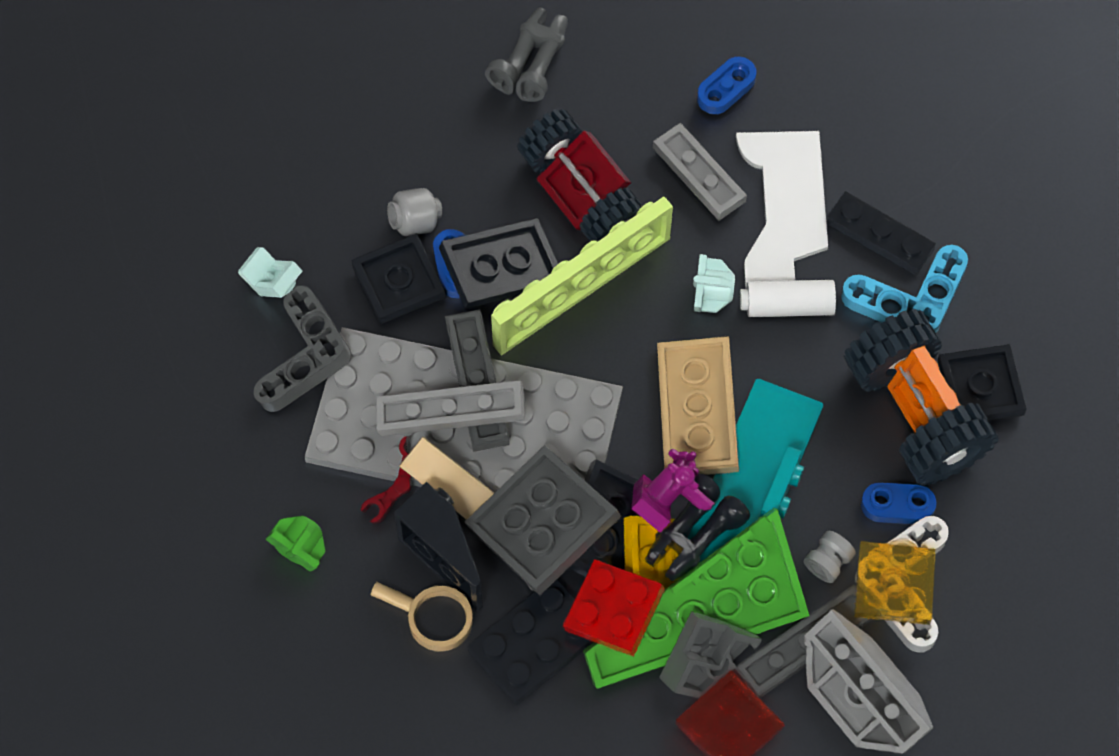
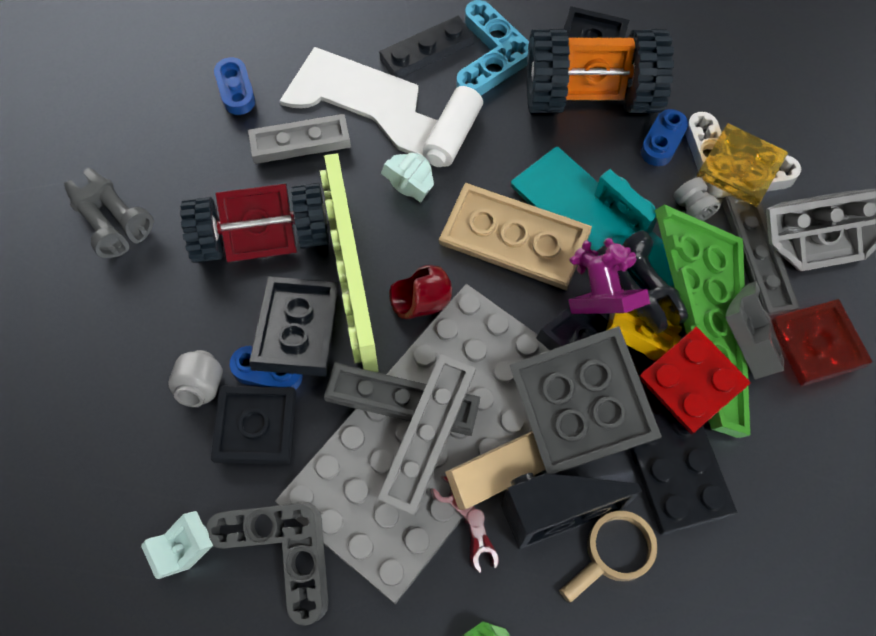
camera: 65 degrees left, 0 degrees up
none -> dark red hair [389,265,452,320]

